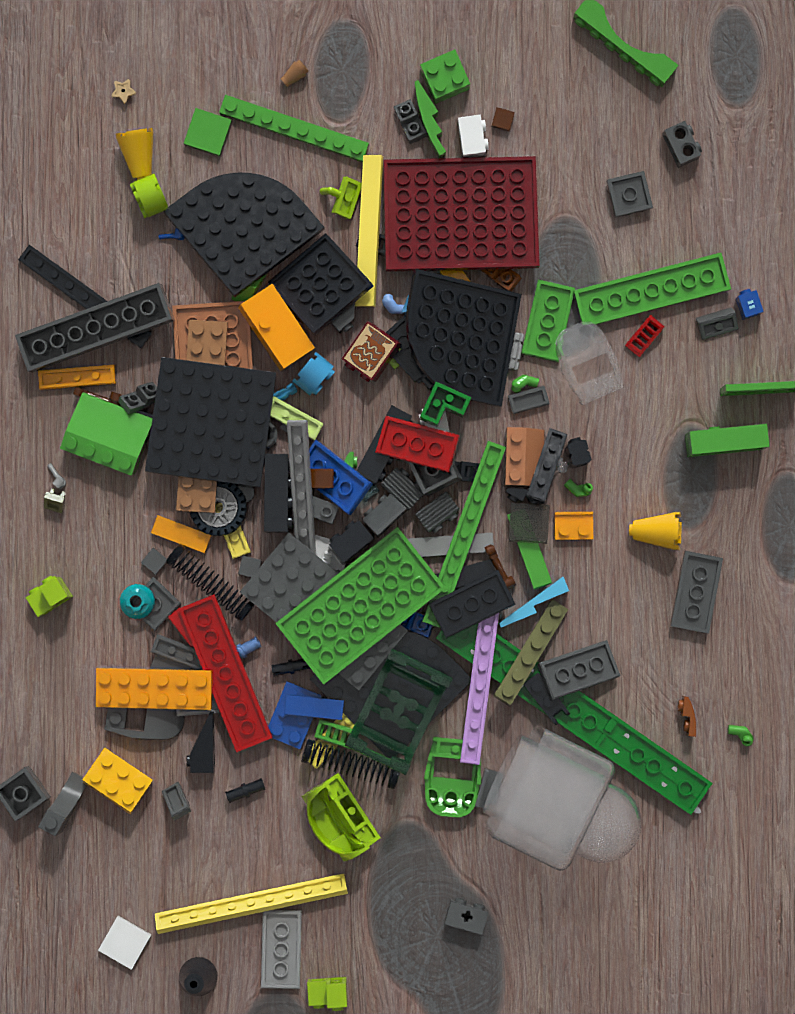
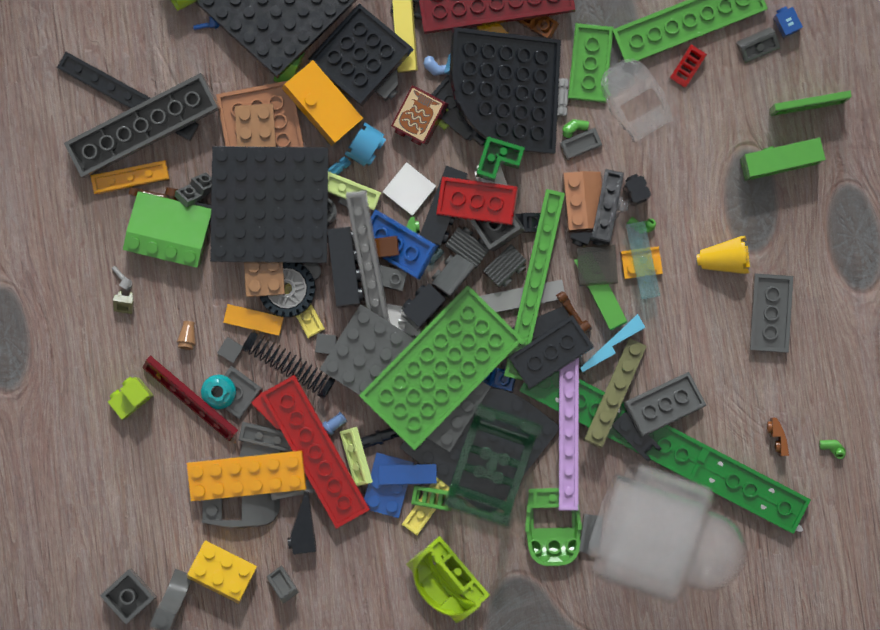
camera: 10 degrees left, 0 degrees up
black pin [225,778,266,803] -> none
black piece [301,739,401,790] -> none
none -> dark red tile [142,355,238,442]
none -> medium nougat cone [177,321,196,350]
none -> yellowish green tile [340,427,373,487]
none -> white tile [383,162,436,216]
none -> clear light blue tile [625,221,660,300]

